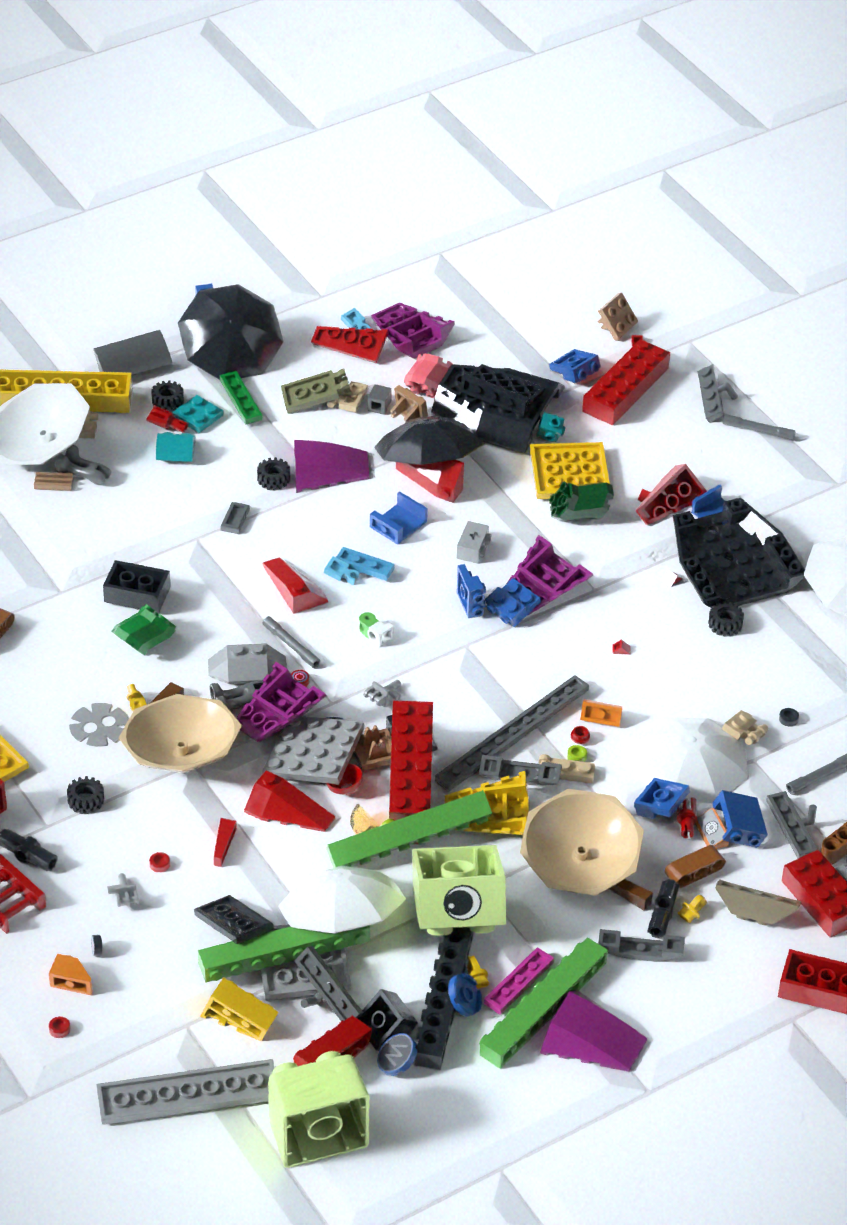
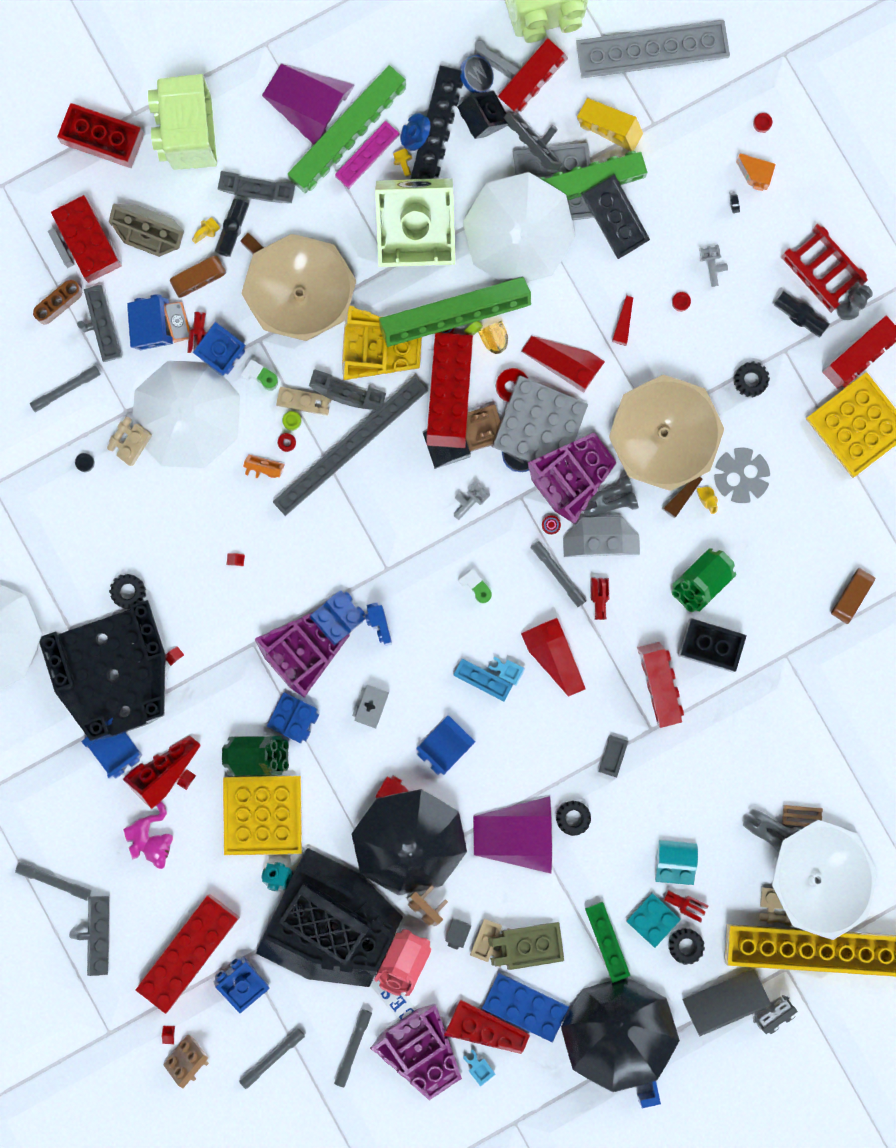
camera: 175 degrees left, 40 degrees up
none -> dark pink animal [123,802,173,869]
none -> yellowish green brick [148,74,217,170]
none -> dark grey piece [239,1028,306,1090]
none -> leg [241,359,278,391]
none -> blue plate [267,692,320,744]
none -> dark grey piece [334,1009,373,1088]
none -> light grey plate [474,41,520,80]
none -> blue plate [482,972,569,1043]
none -> red arm [590,577,610,620]
none -> red wedge [637,642,684,728]
none -> piece [753,995,798,1035]

